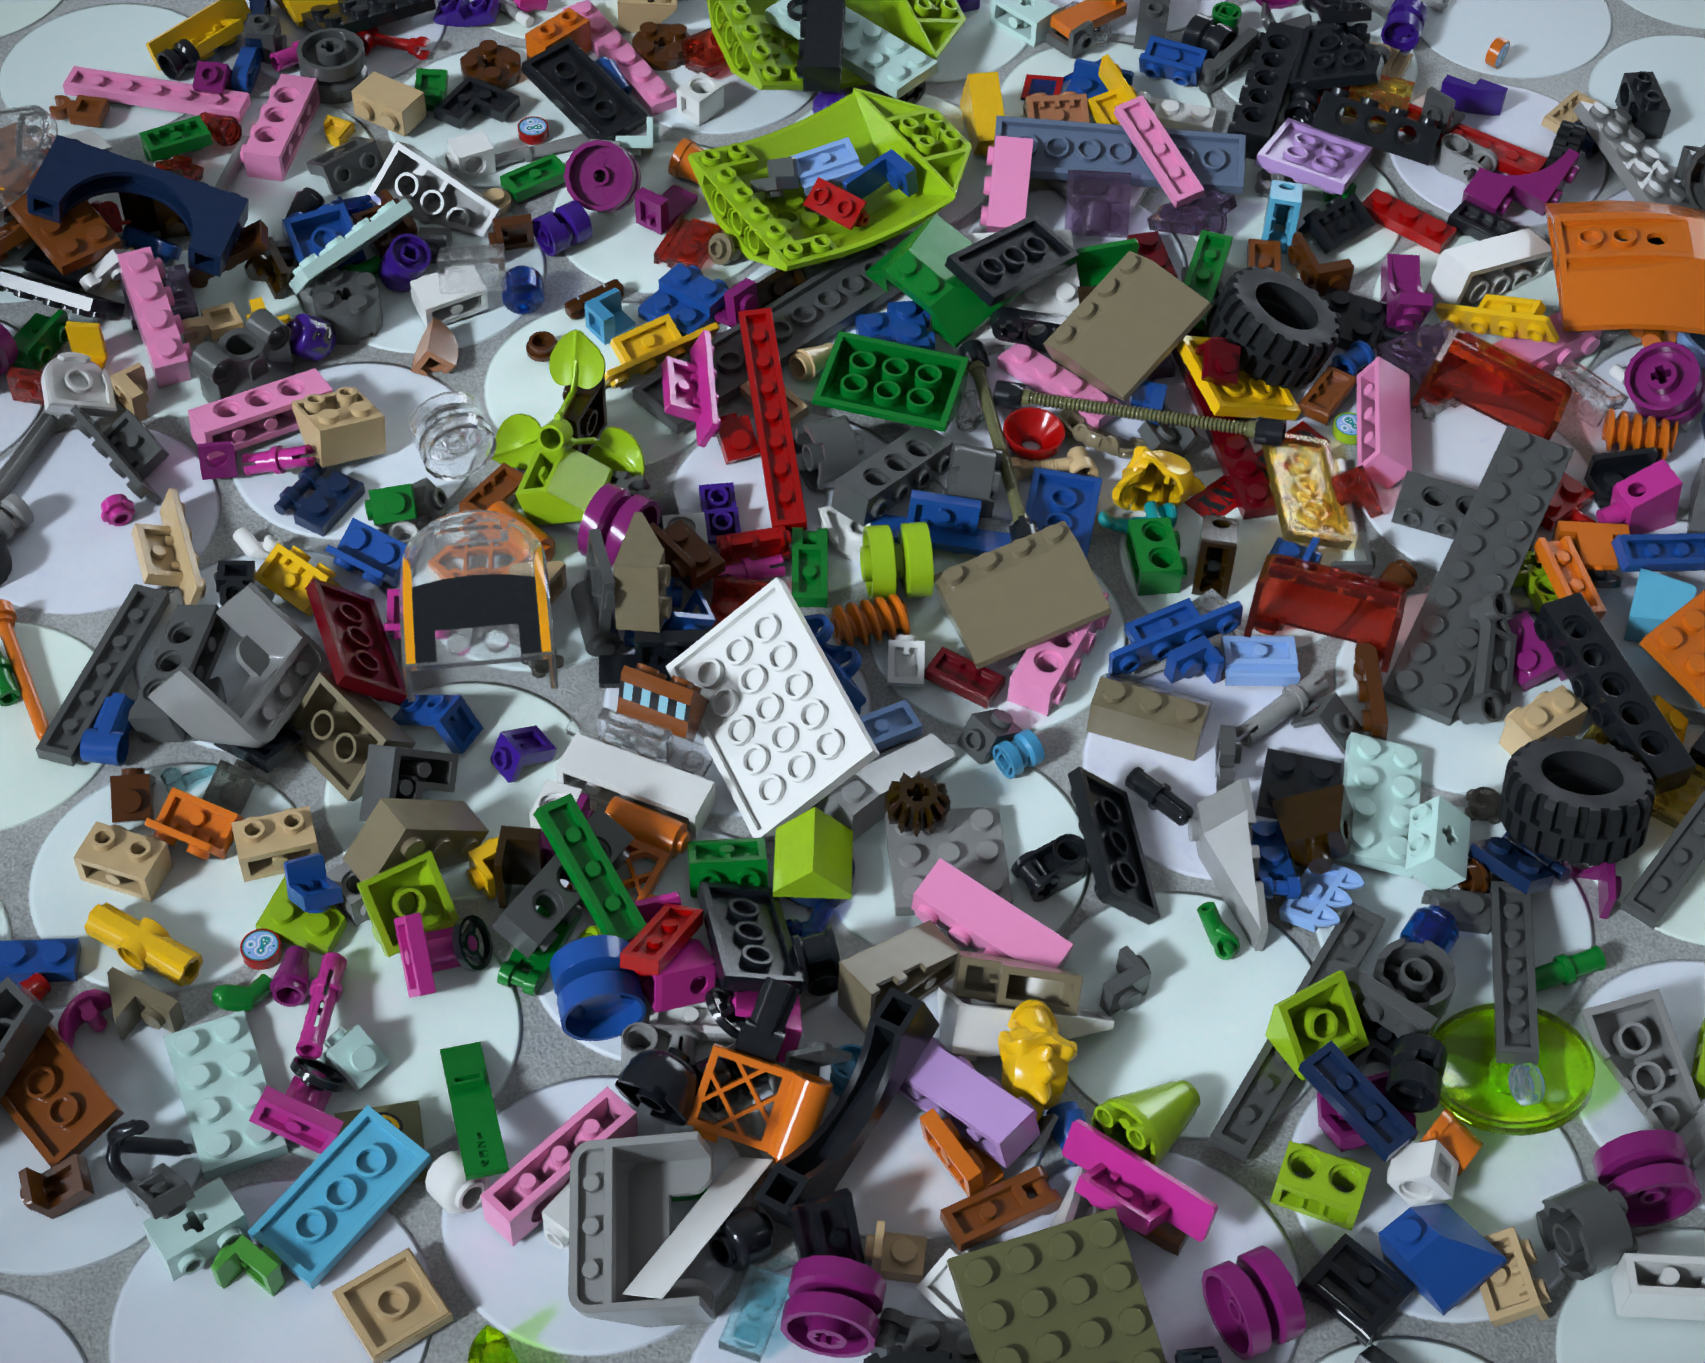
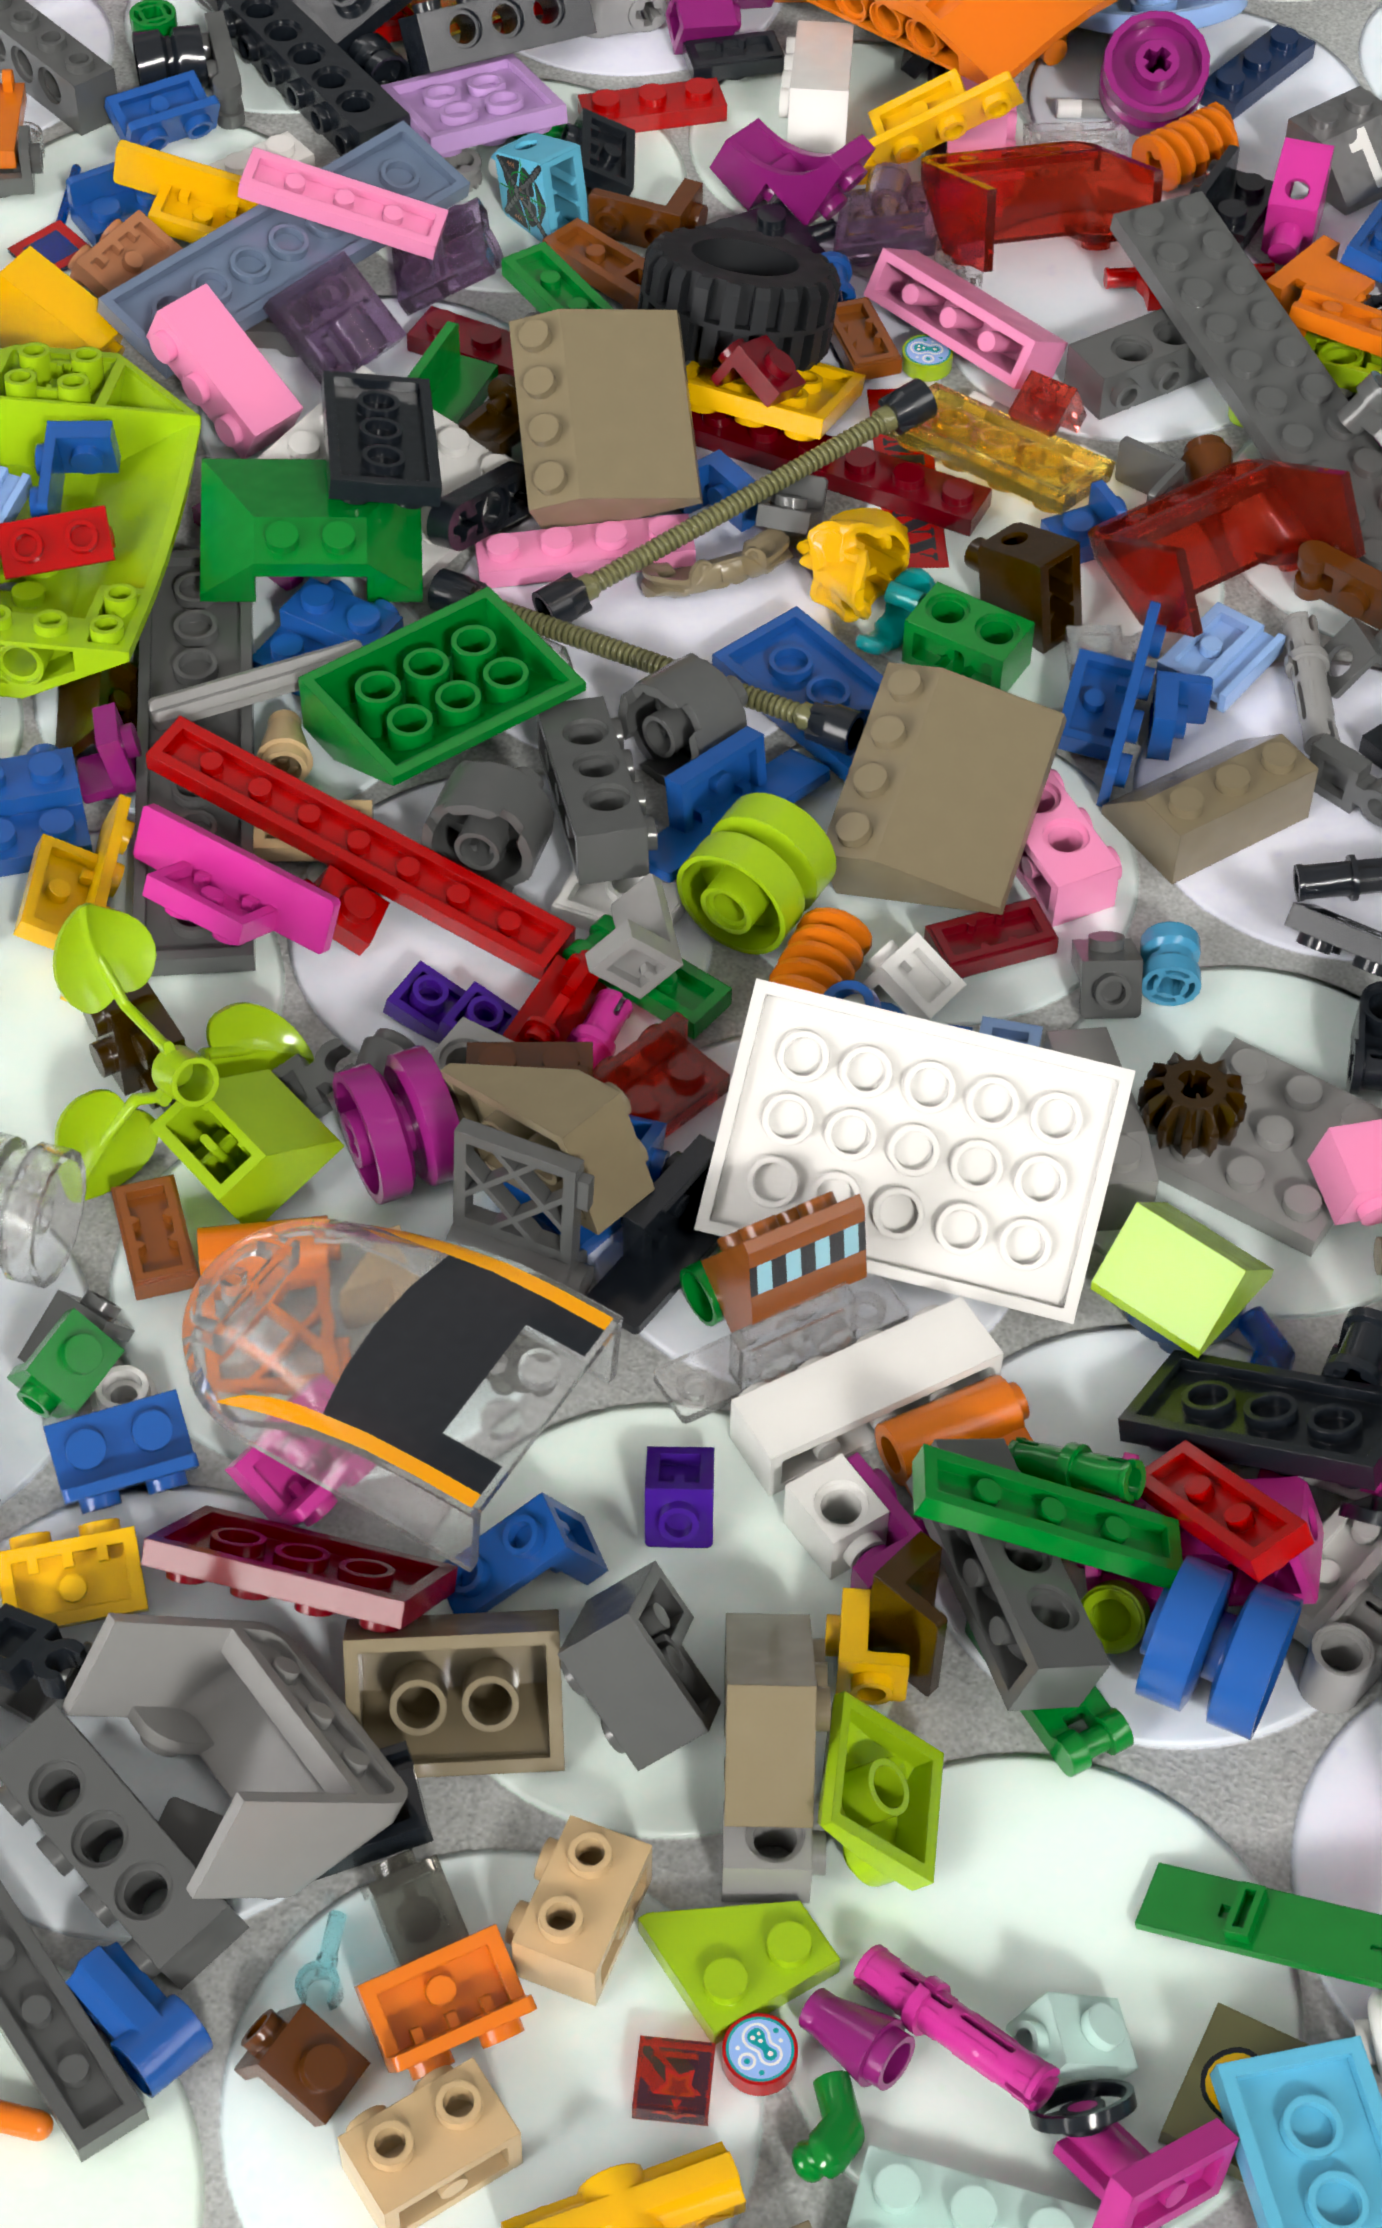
camera: 50 degrees left, 0 degrees up
blue bracket [284,853,343,913] -> none
dark pink piece [394,913,492,998] -> none
green bracket [687,837,768,898] -> none
red piece [1003,407,1065,460] -> none
tan brick [1010,446,1099,482] -> none
none -> light grey axle [148,639,363,731]
none -> light grey bracket [585,873,683,999]
none -> clear red tile [632,2035,716,2126]
none -> green pin [1008,1437,1146,1504]

